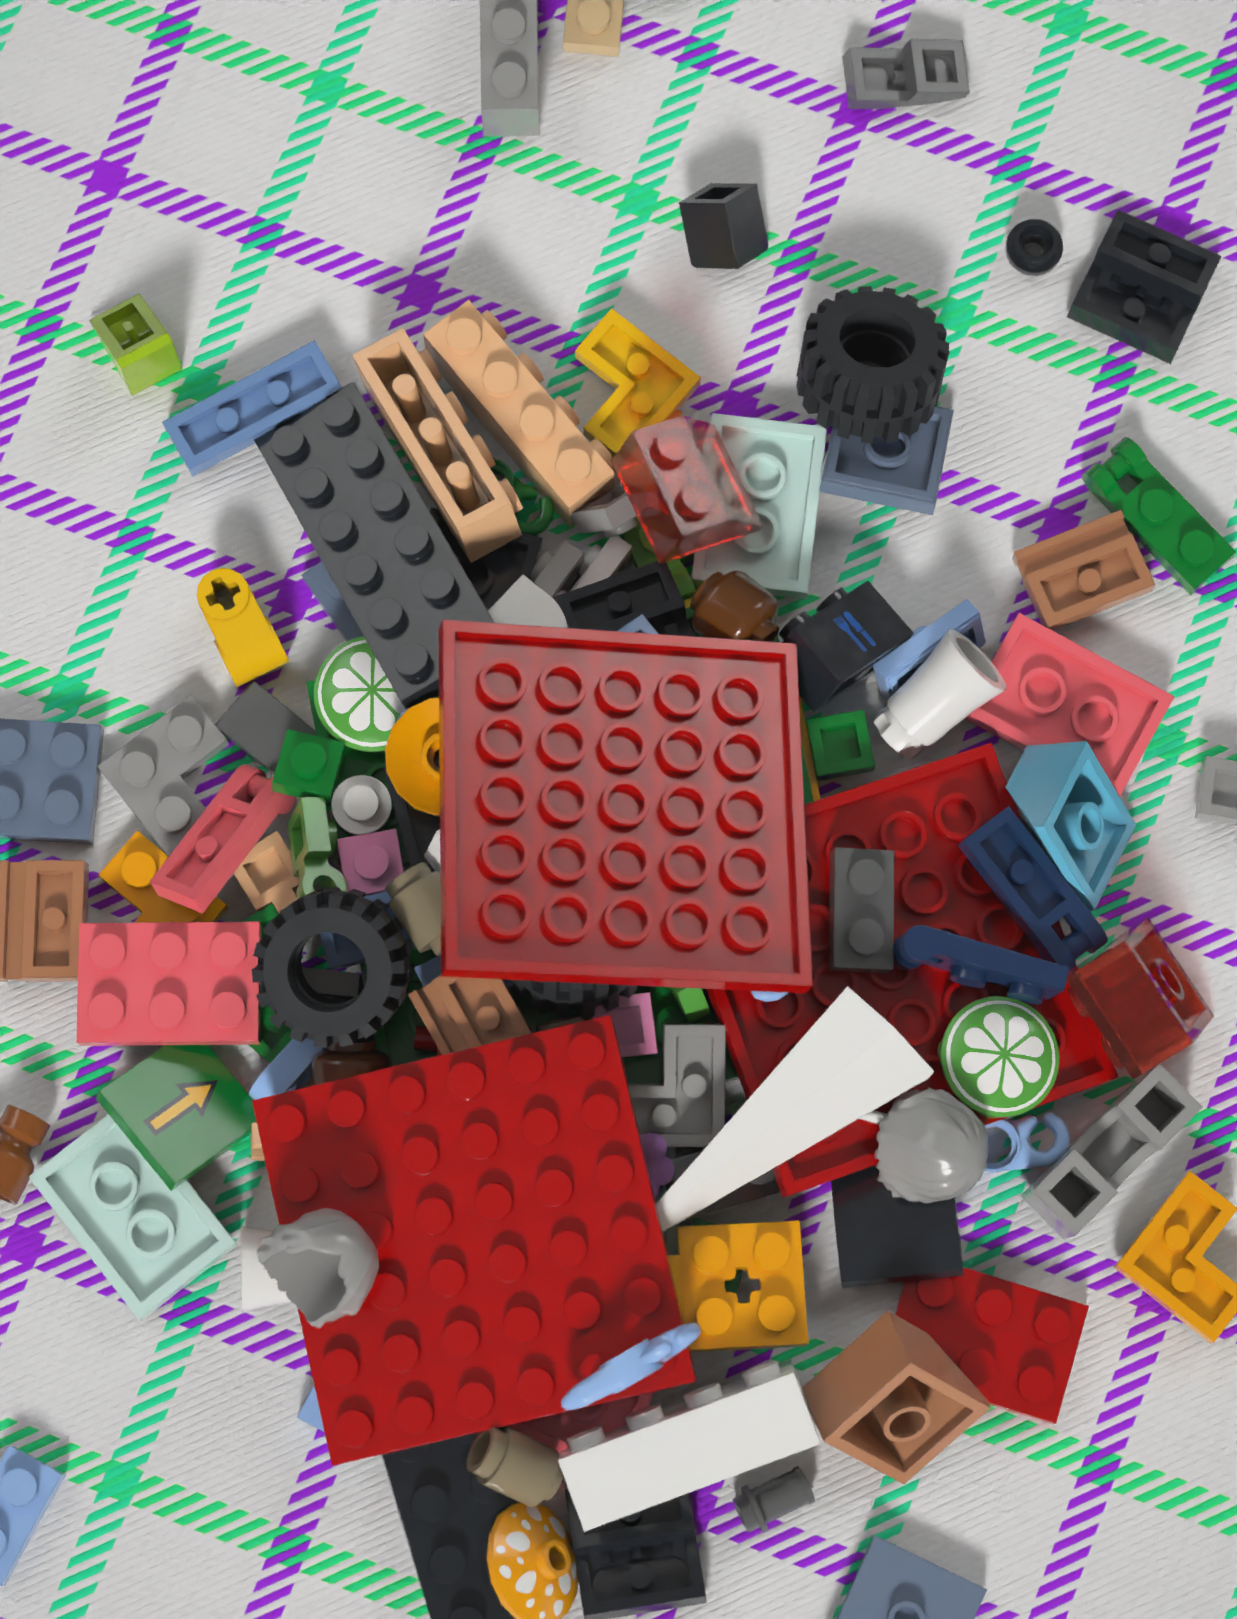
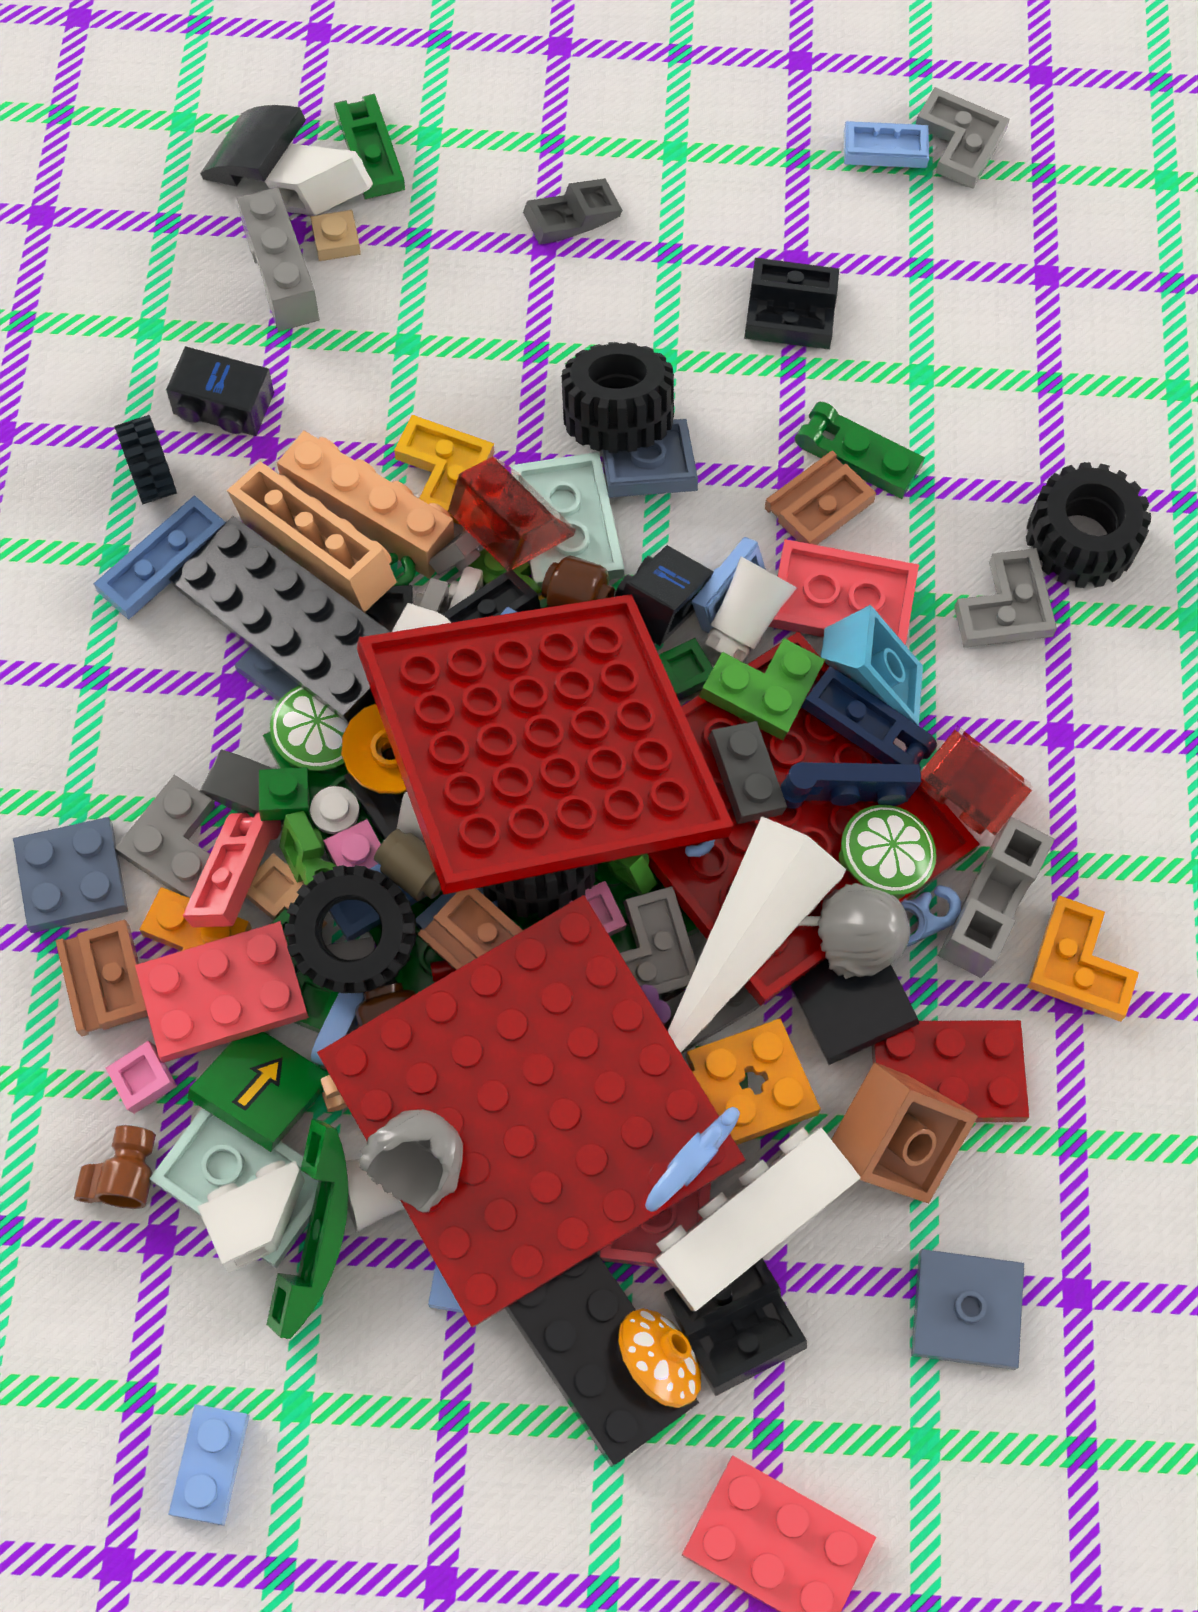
camera: 20 degrees left, 10 degrees down
lime slope [89,293,182,396] -> none
yellow piece [196,568,289,687] -> none
dark tan brick [467,1426,563,1507] -> none
black panel [679,183,768,269] -> none
dark grey pin [732,1466,815,1533] -> none
black plate [1005,219,1063,276] -> none
none -> bright pink plate [106,1041,177,1114]
none -> black bush [114,415,177,505]
none -> black brick [166,346,274,436]
none -> white slope [197,1161,305,1273]
none -> green slope [266,1119,348,1339]
none -> bright green plate [699,638,825,740]

